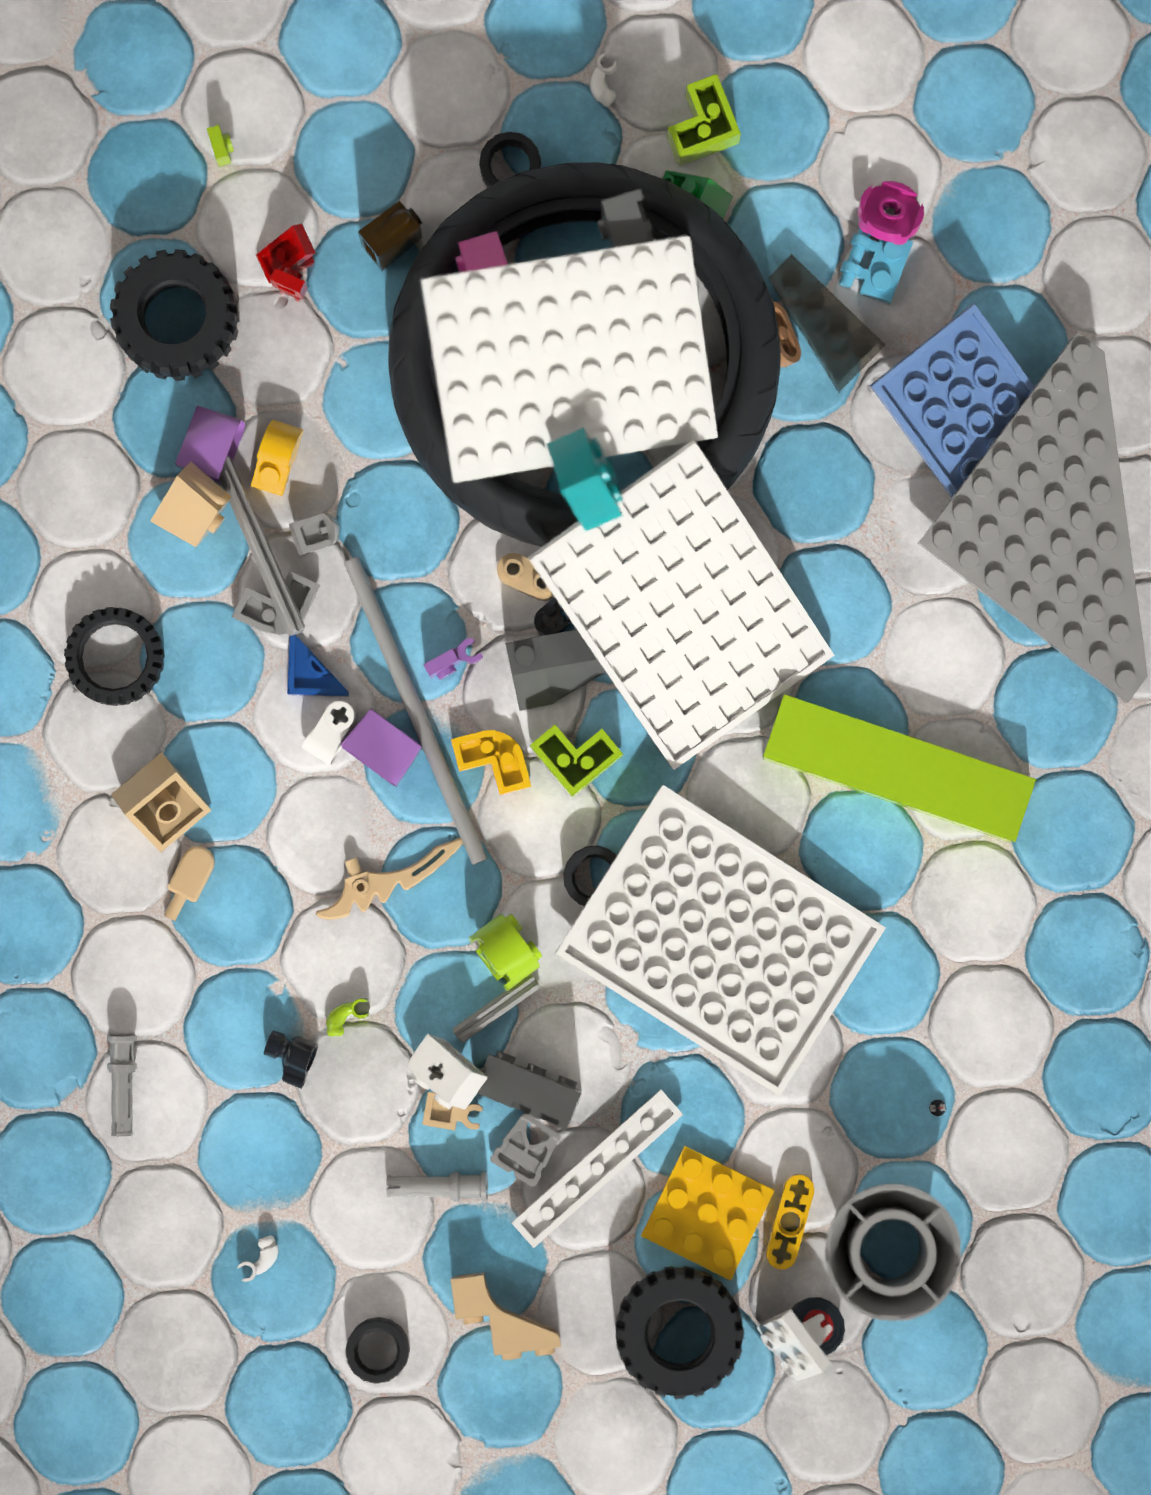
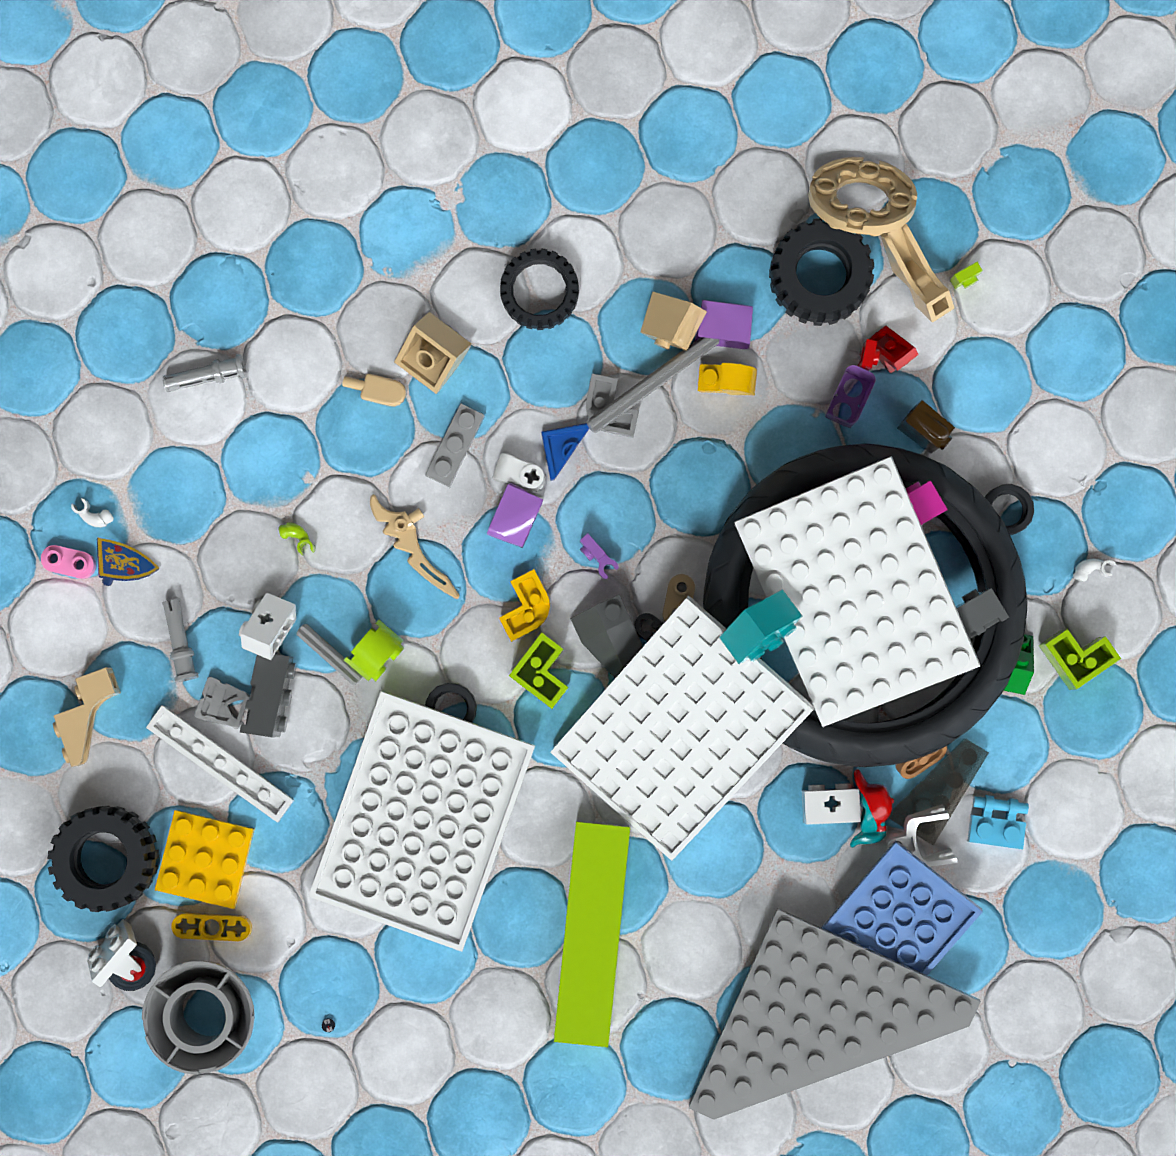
camera: 75 degrees right, 0 degrees up
black piece [264,1030,318,1089] -> none
light grey plate [289,513,340,556] -> none
light grey piece [344,557,487,865] -> none
black tyre [345,1317,410,1384] -> none
tan plate [422,1091,483,1131] -> none
dark pink plate [857,181,924,245] -> none
none -> bright pink plate [41,545,96,579]
none -> shield [97,537,159,586]
none -> light grey plate [425,404,485,488]
none -> white brick [802,783,861,824]
none -> tan plate [808,157,917,236]
none -> medium lavender piece [825,365,876,428]
none -> hair [850,769,894,848]
none -> tan arch [880,224,955,323]
none -> white piece [884,804,958,867]

